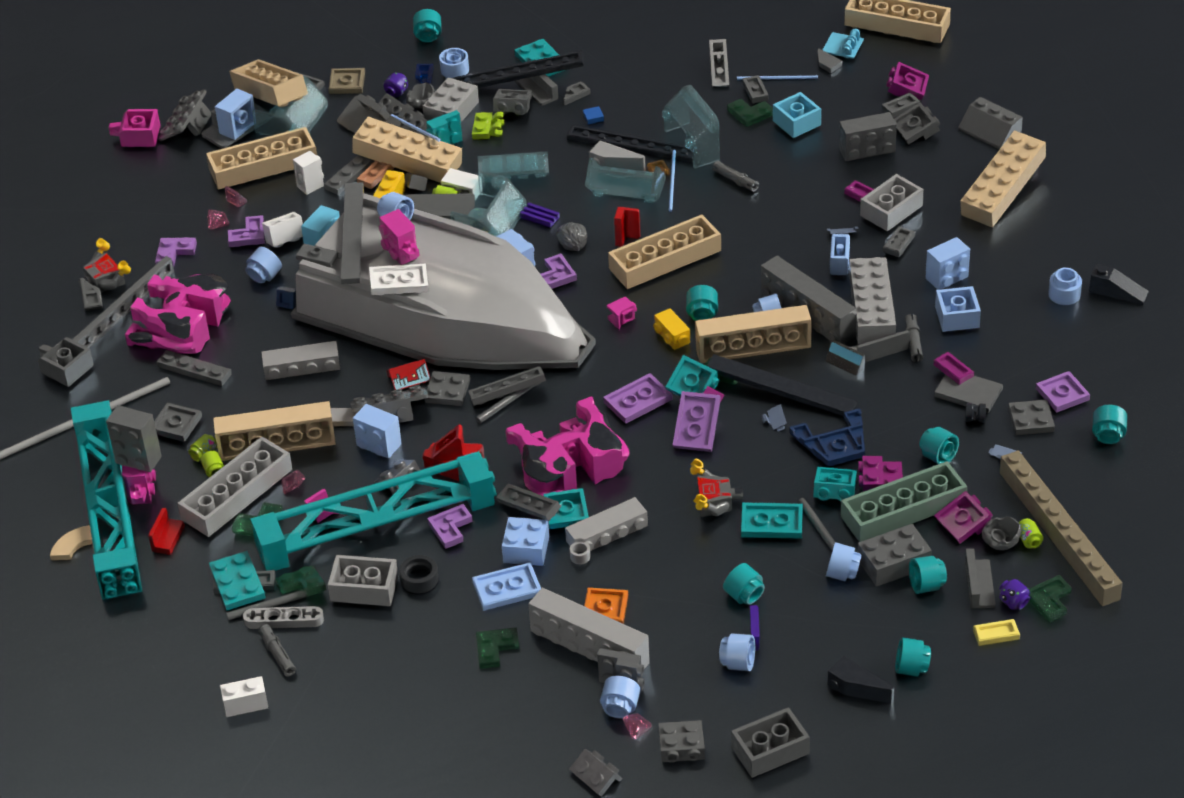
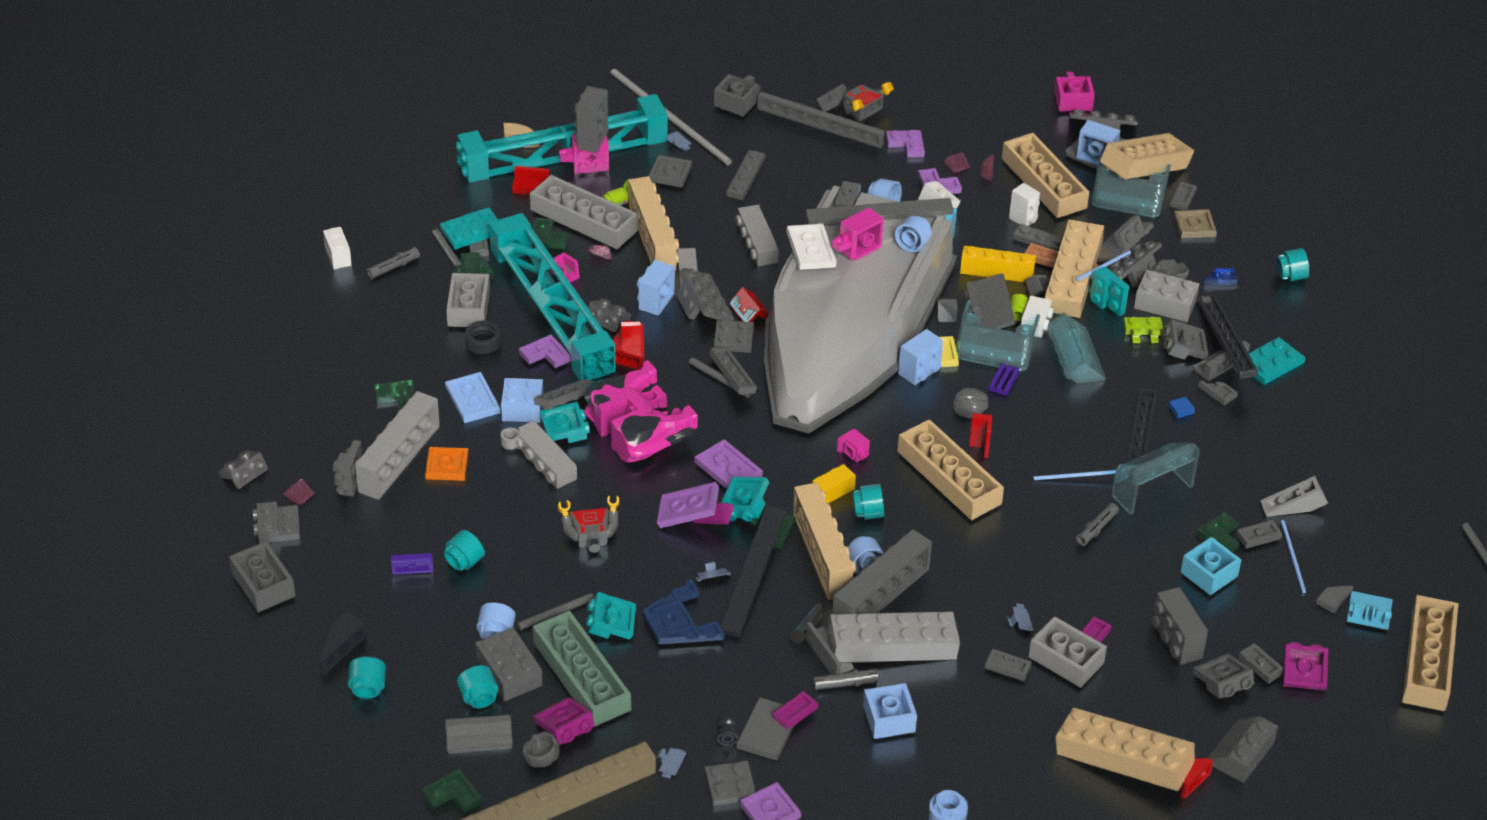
camera: 80 degrees right, 0 degrees up
dark pink animal [125,273,231,354] -> none
light grey beam [243,606,324,629] -> none
dark purple head [383,72,408,98] -> none
light blue piece [439,48,469,79] -> none
medium lavender plate [541,254,577,289] -> none
clear light blue windscreen [585,158,666,203] -> none
light grey slope [589,141,646,172] -> none
light blue piece [600,676,640,718] -> none
clear orange tile [647,160,670,179] -> none
light blue piece [719,633,755,671] -> none
teal plate [741,502,803,539] -> none
light blue brick [830,234,850,275] -> none
magenta plate [858,456,903,492] -> none
teal piece [919,427,959,464] -> none
light blue brick [926,237,970,290] -> none
light yellow tile [973,619,1020,646] -> none
dark purple head [999,579,1030,610] -> none
lime brick [1019,518,1043,548] -> none

